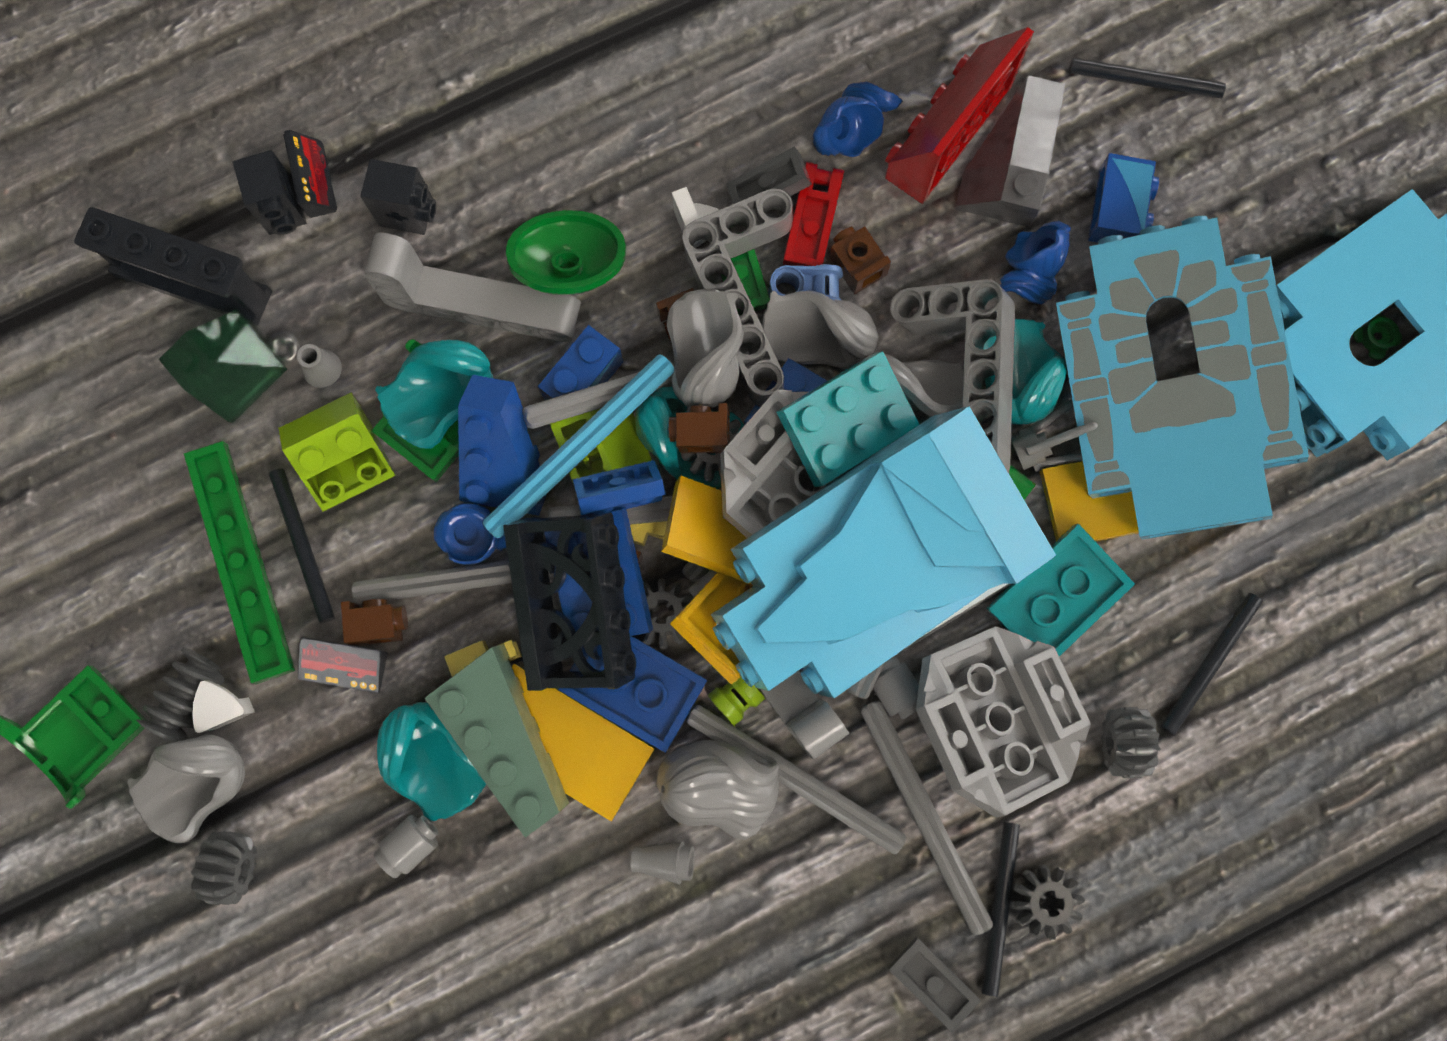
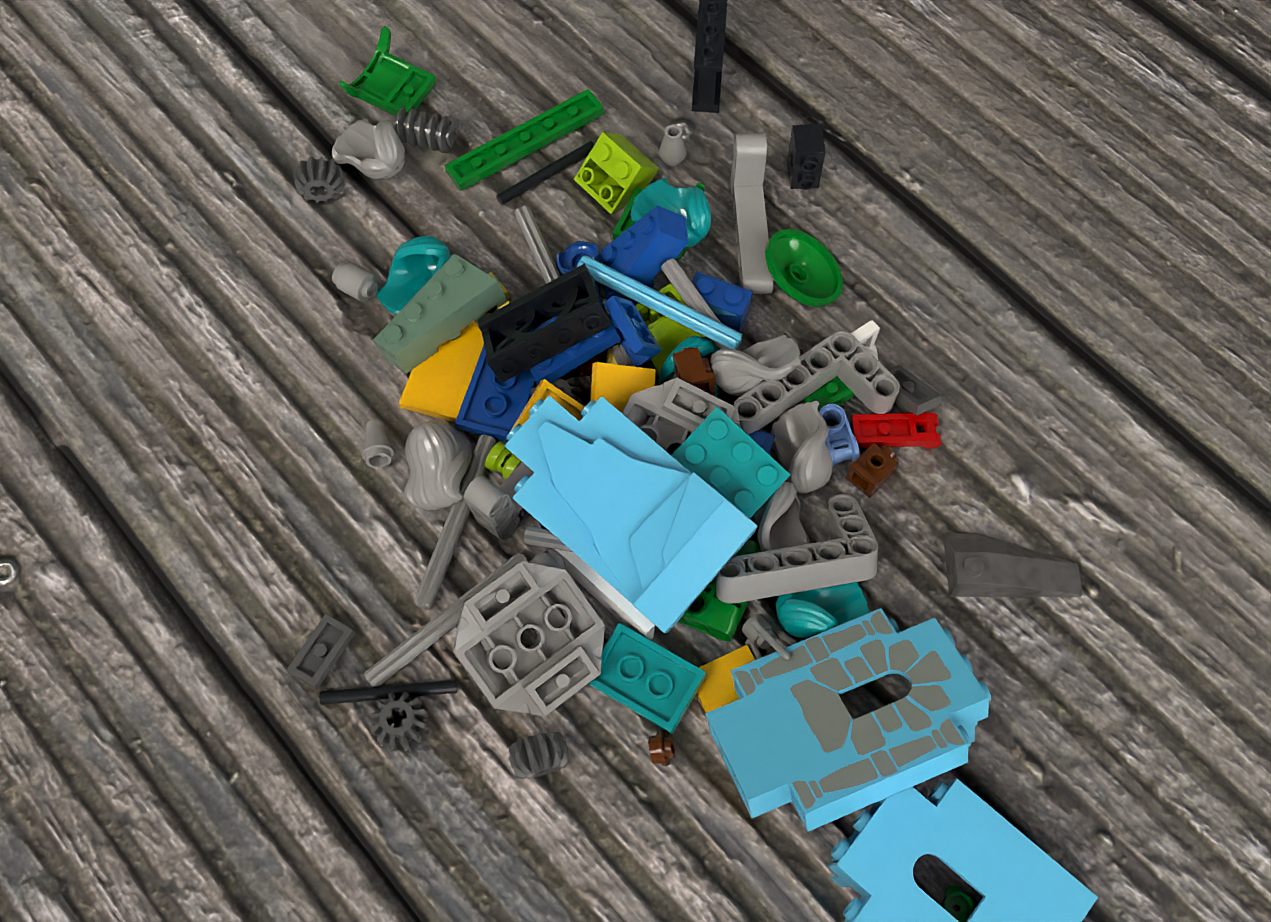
camera: 75 degrees right, 15 degrees down
clear green slope [159,310,288,423] -> none
white tile [192,680,255,733] -> none
black brick [232,150,307,235] -> none
slope [283,130,337,218] -> none
slope [298,637,388,693] -> none
reddish brown brick [341,599,408,646] -> none
blue hair [812,81,903,157] -> none
red slope [885,27,1034,205] -> none
blue hair [1000,221,1071,305] -> none
black bar [1069,58,1226,99] -> none
blue brick [1088,153,1159,243] -> none
black bar [1160,593,1263,736] -> none
none -> reddish brown plate [648,730,675,766]

